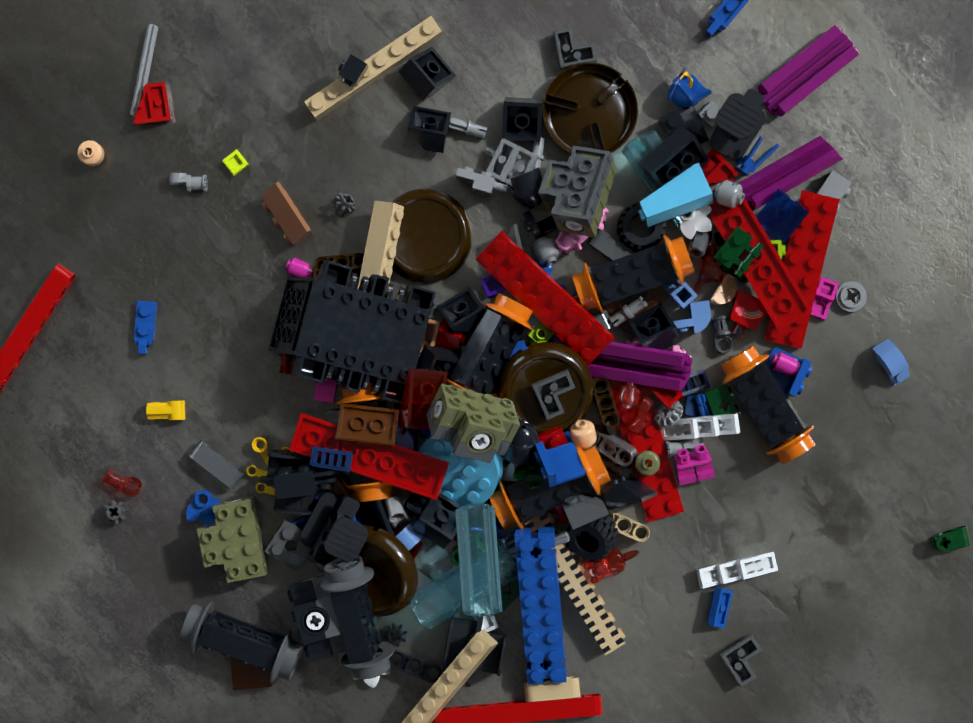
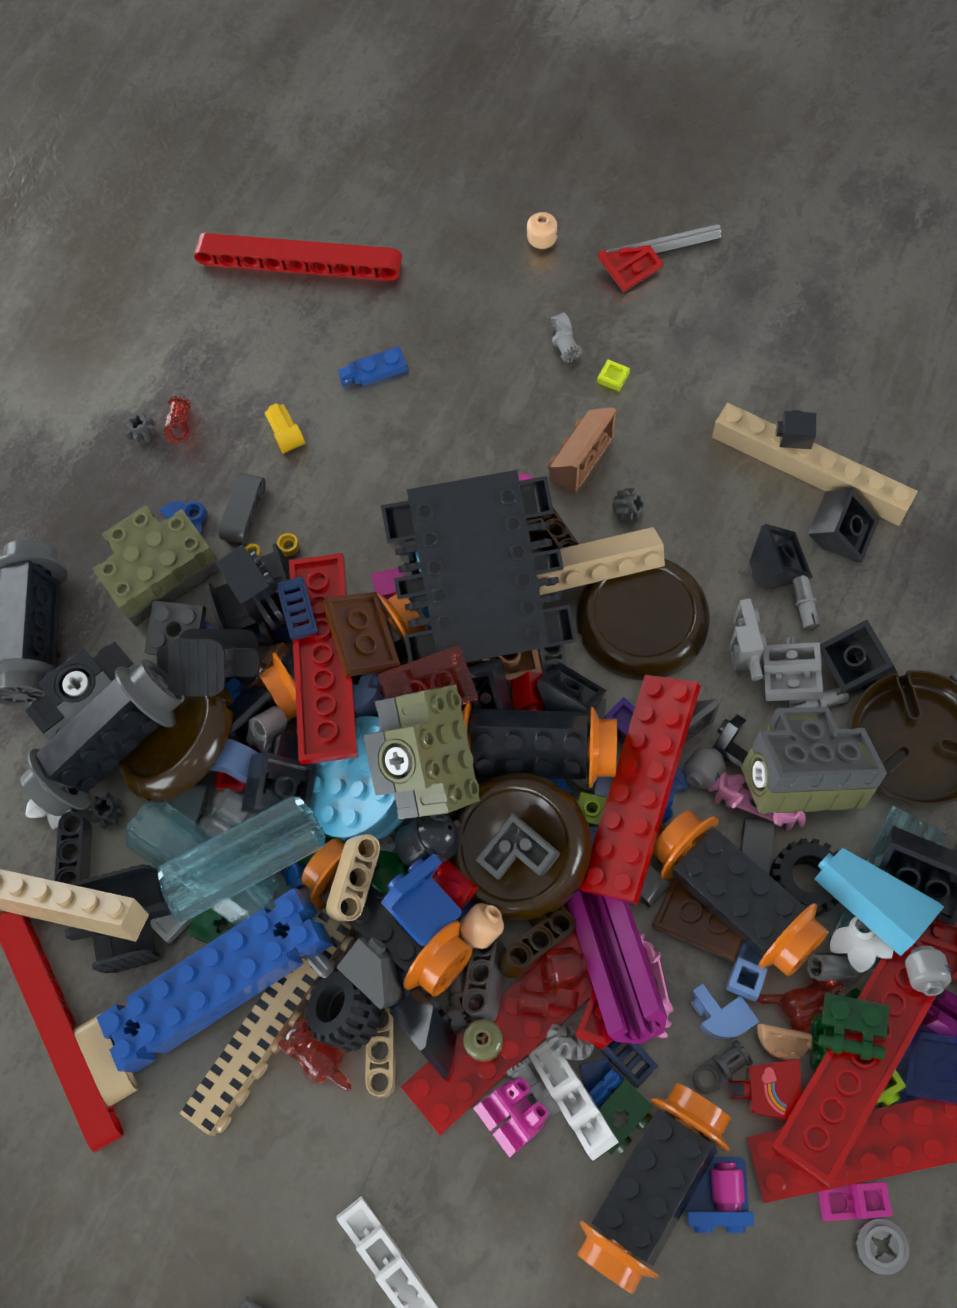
camera: 75 degrees right, 20 degrees down
black helmet [508,167,543,210] -> none
light grey pin [609,296,647,327] -> none
black slope [627,303,682,350] -> none
blue plate [707,587,733,628] -> none
none -> tan beam [326,834,380,921]

